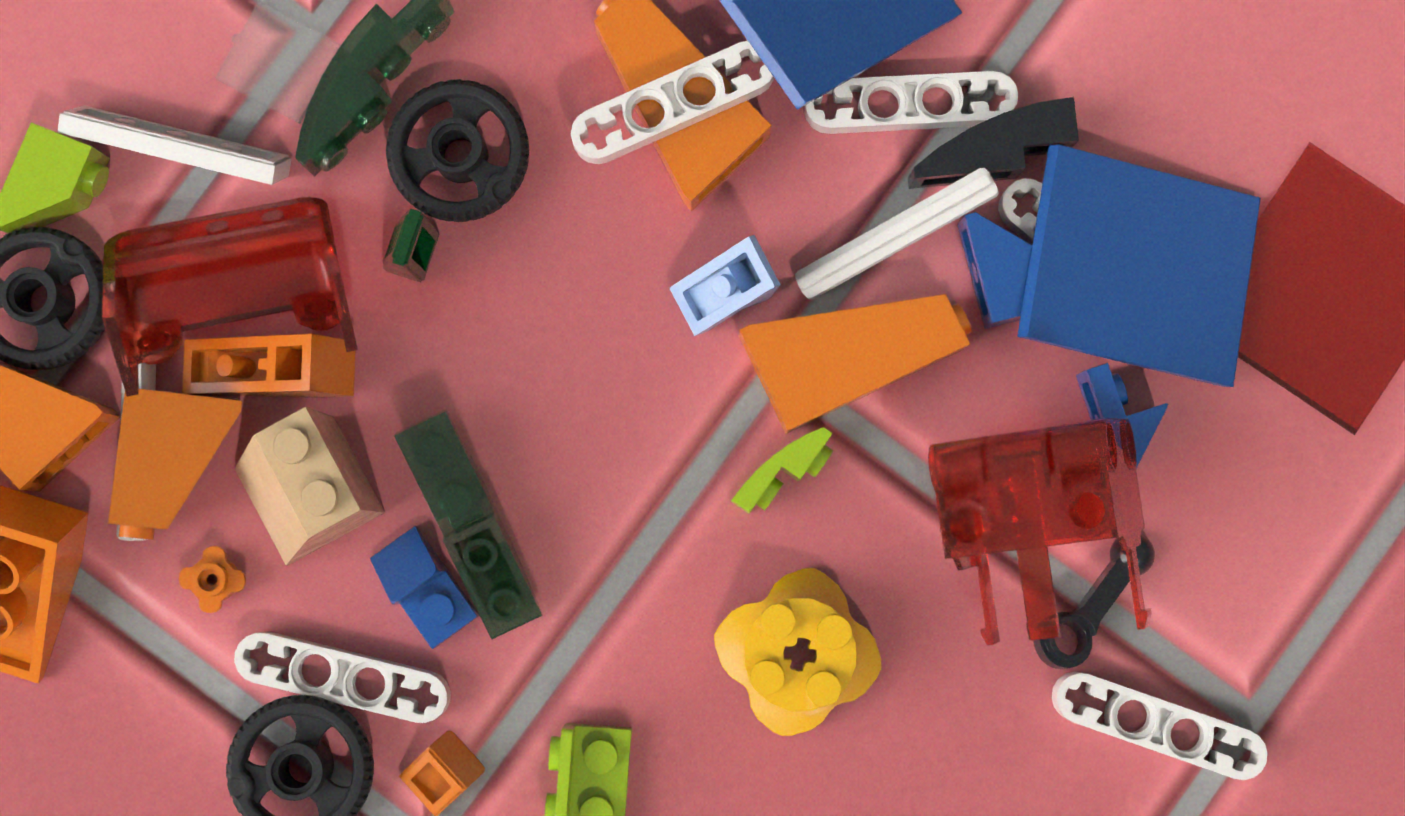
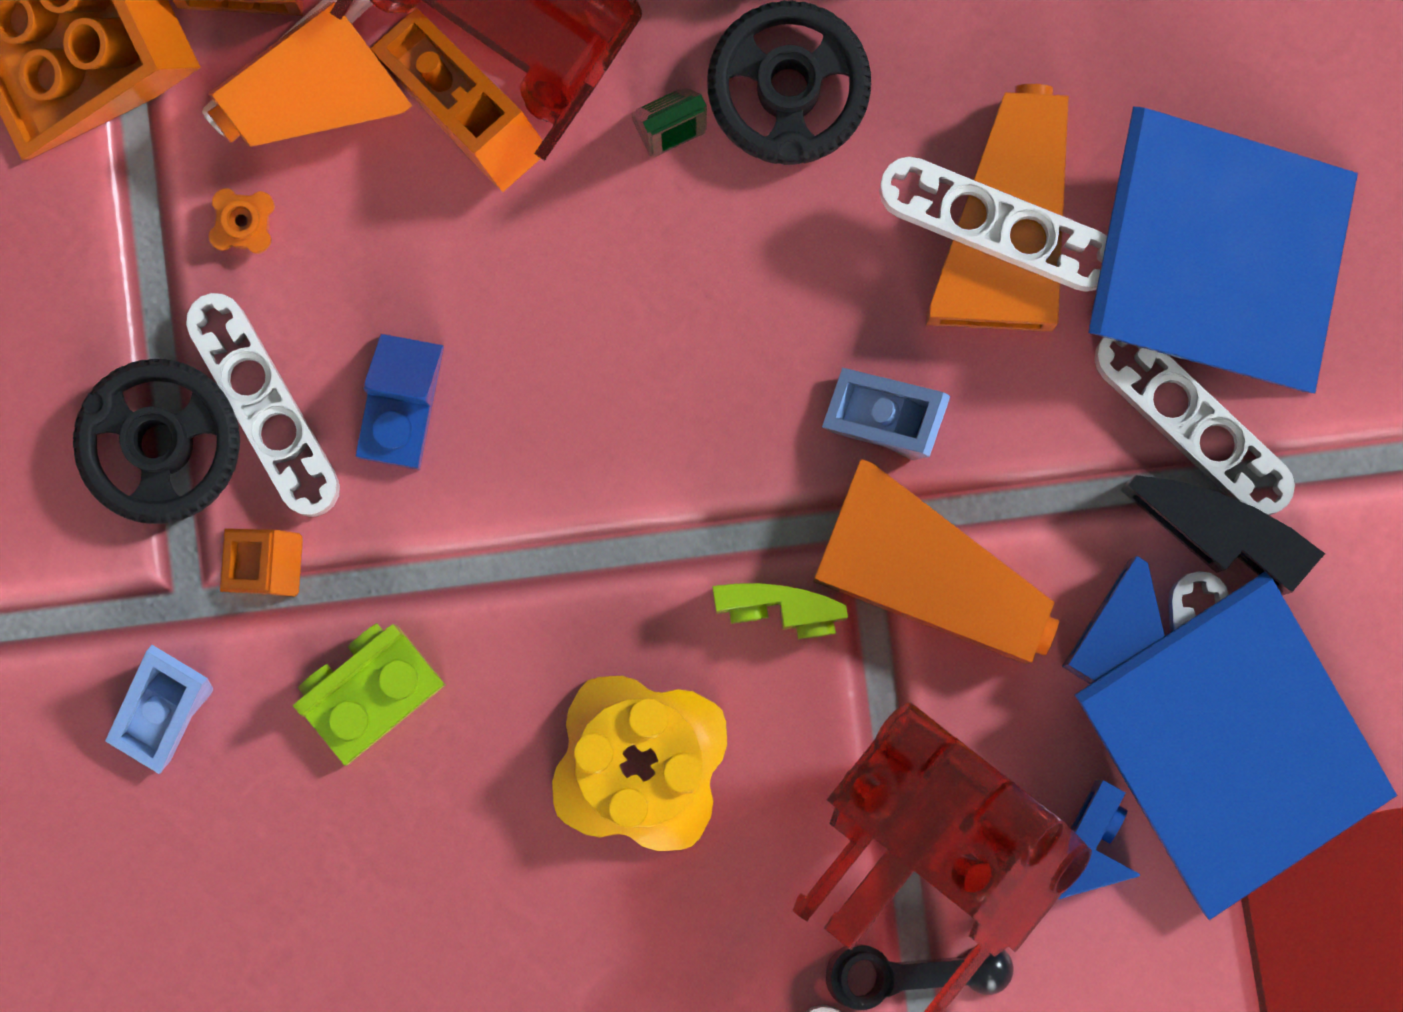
camera: 45 degrees right, 0 degrees up
tan slope [235,407,385,566] -> none
clear green slope [394,409,543,640] -> none
white axle [795,168,999,300] -> none

